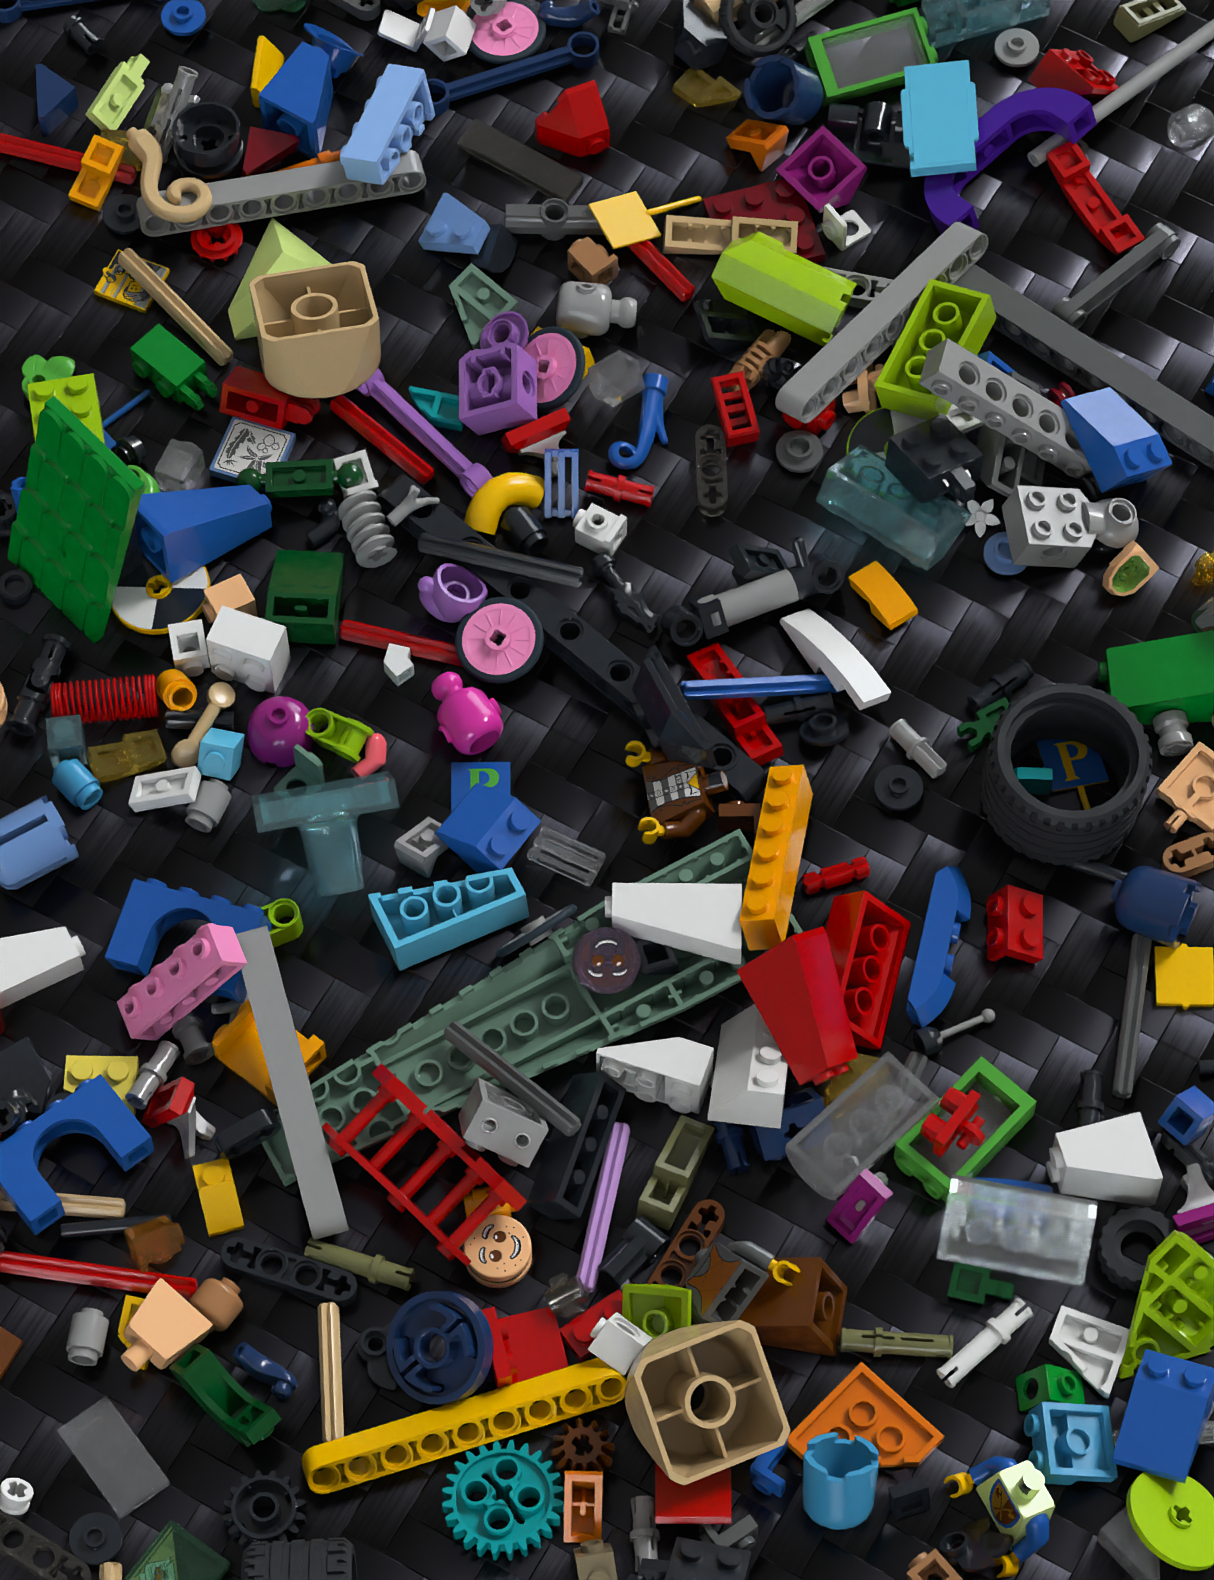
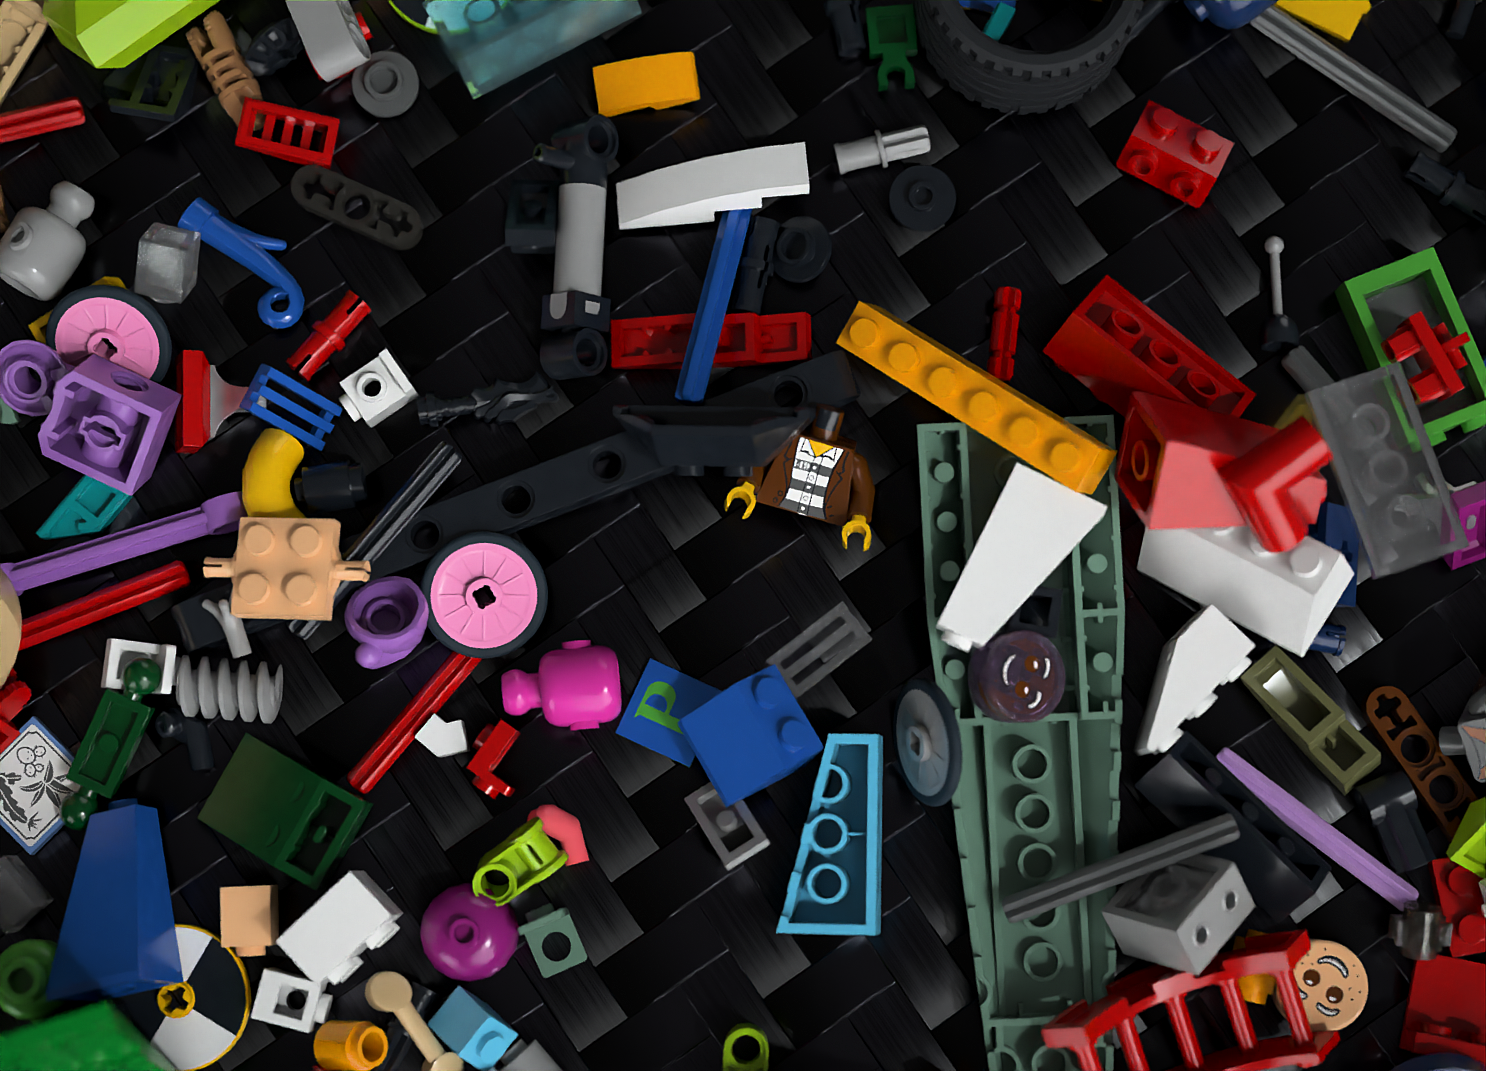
camera: 65 degrees left, 20 degrees up
clear light blue piece [251,771,399,897] -> none
reddish brown bracket [718,800,761,846] -> none
blue brick [906,866,971,1028] -> none
none -> light nougat plate [203,517,370,620]
none -> red bracket [466,719,521,799]
none -> red brick [1218,415,1333,553]

